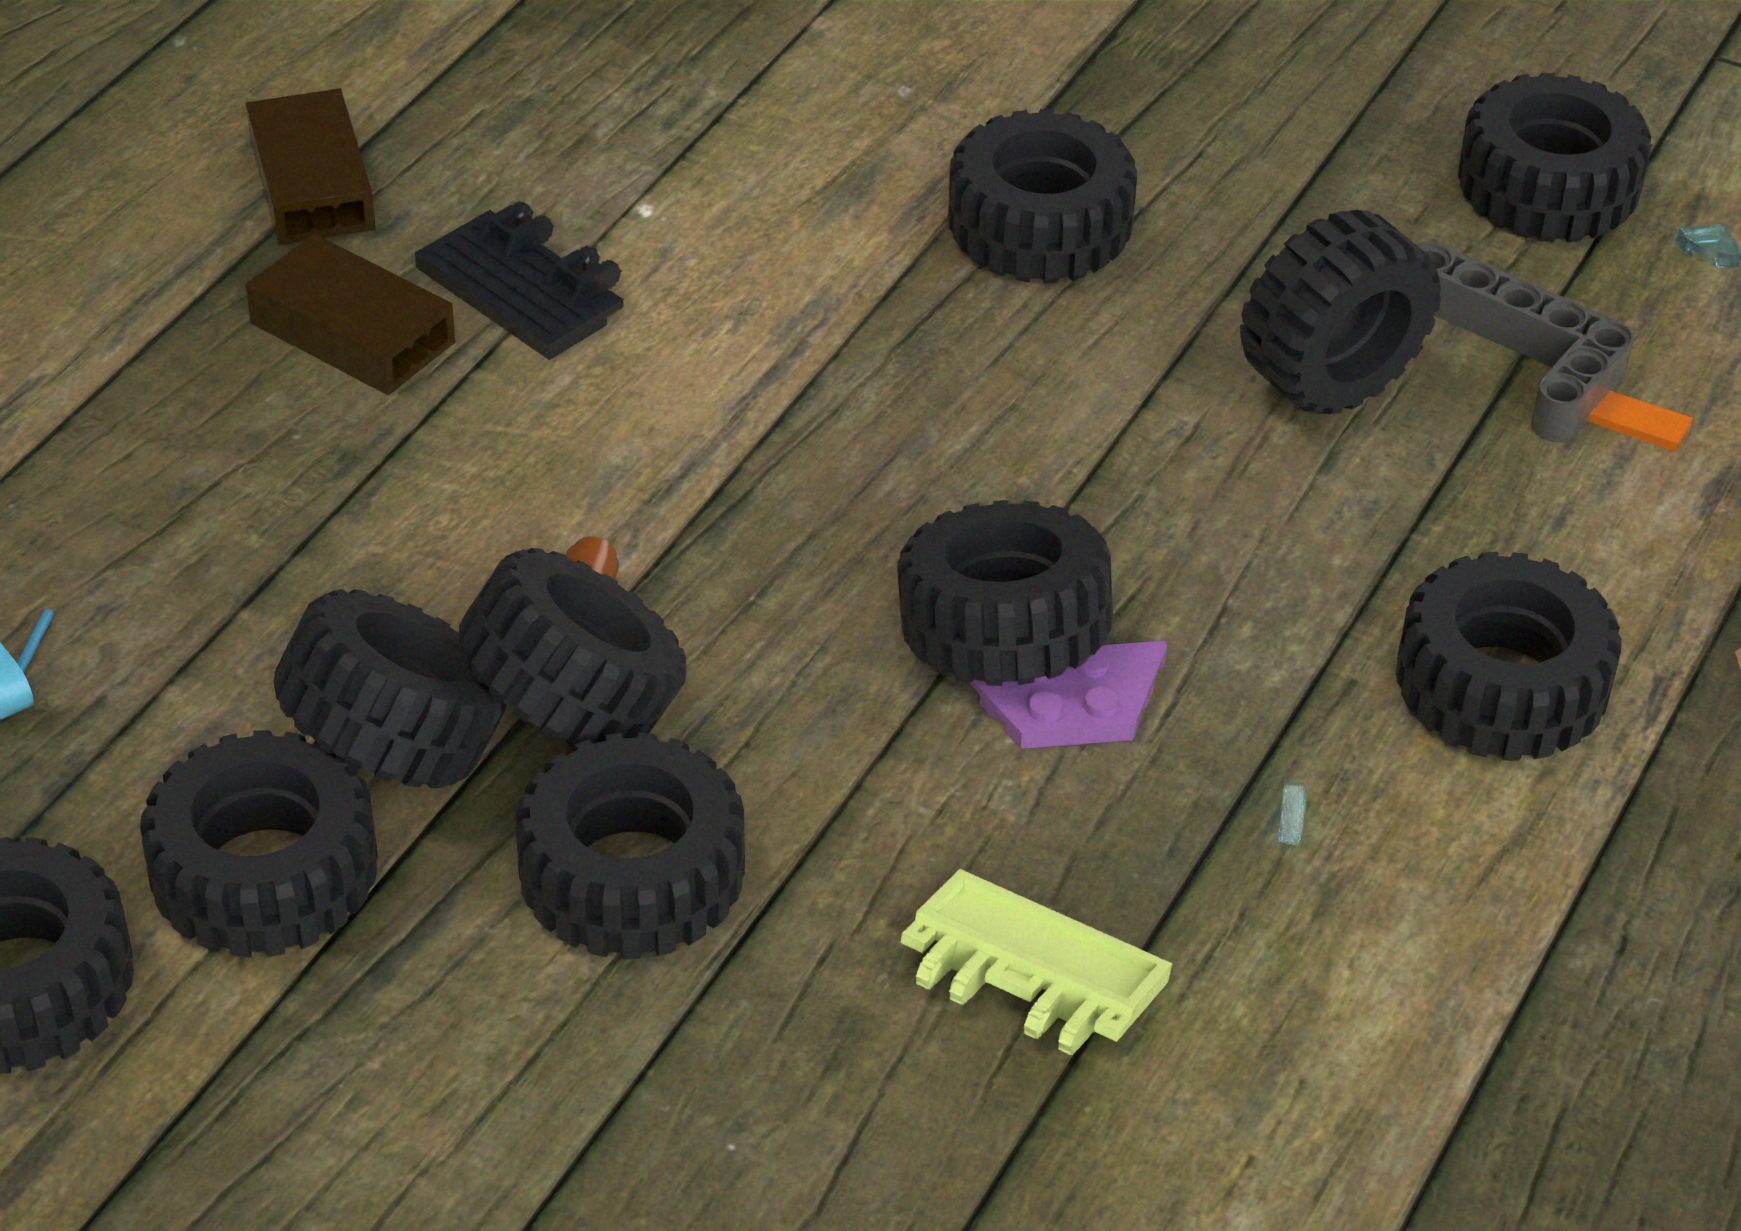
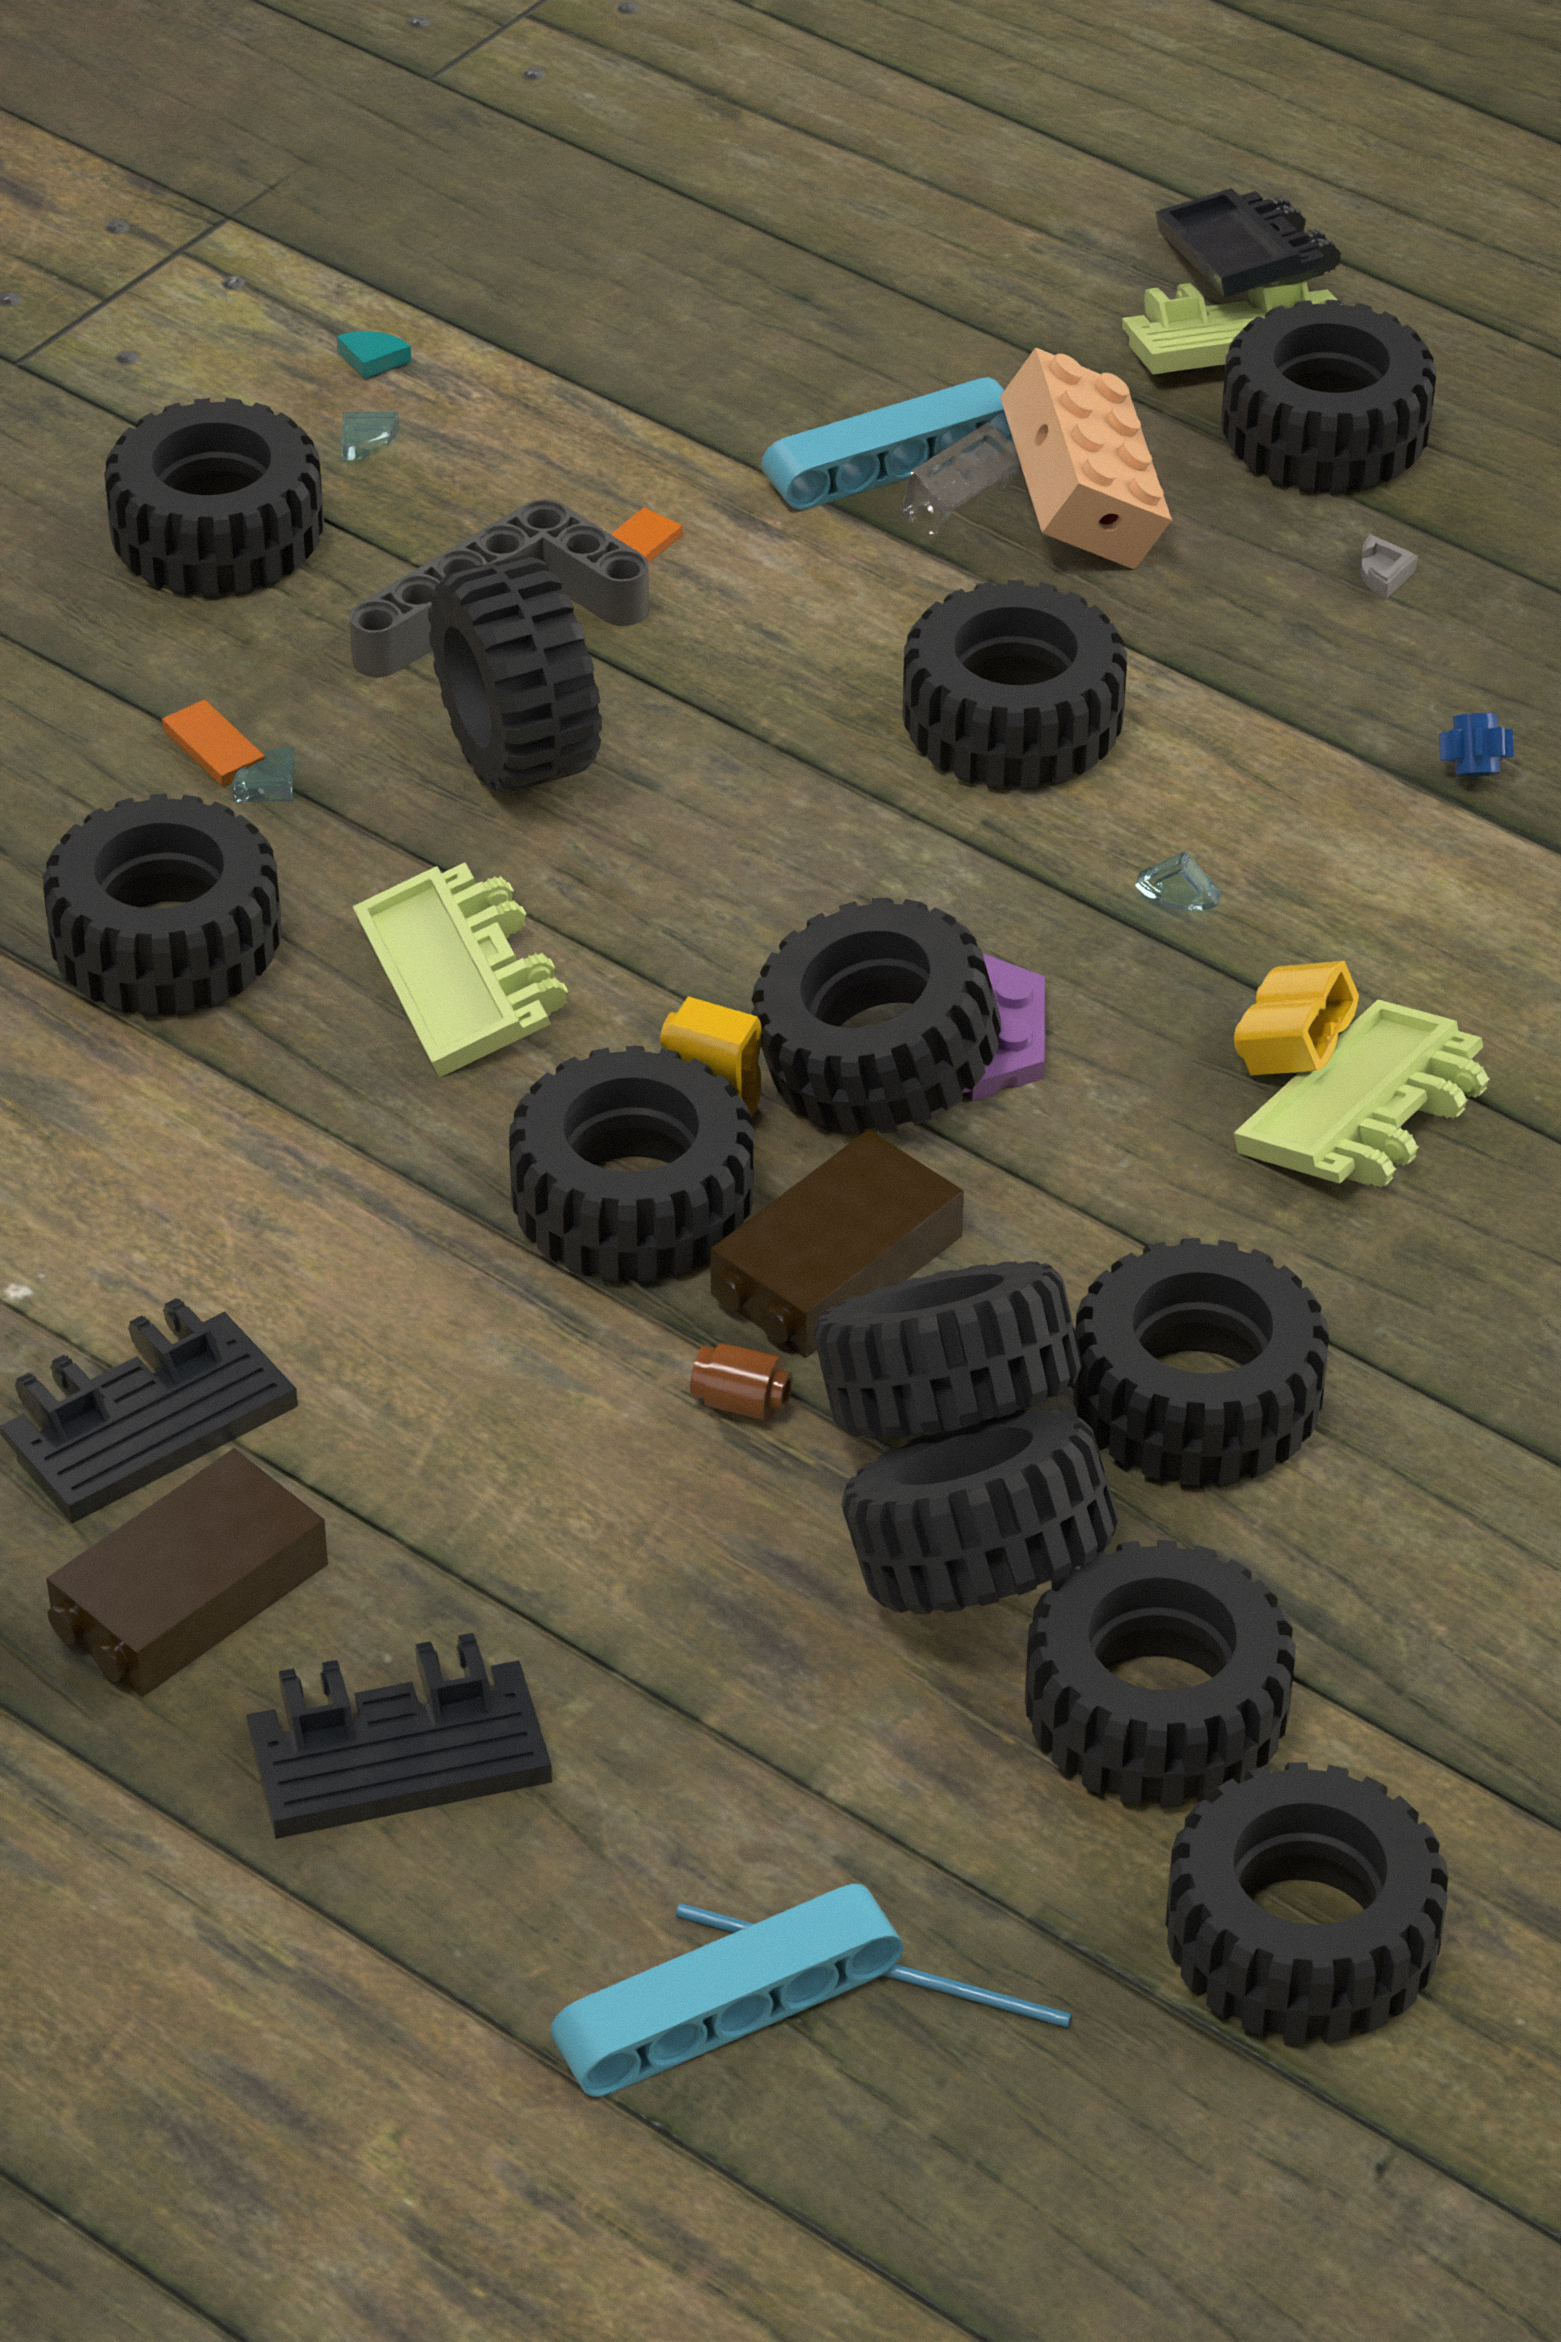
camera: 80 degrees left, 0 degrees up
none -> orange piece [162,699,266,787]
none -> clear light blue tile [232,747,295,802]
none -> black hinge [246,1633,552,1839]
none -> yellowish green hinge [352,862,568,1078]
none -> black tyre [509,1046,754,1283]
none -> yellow brick [660,996,761,1118]
none -> dark brown brick [710,1129,964,1358]
none -> yellow brick [1234,961,1359,1075]
none -> blue gear [1439,713,1514,777]

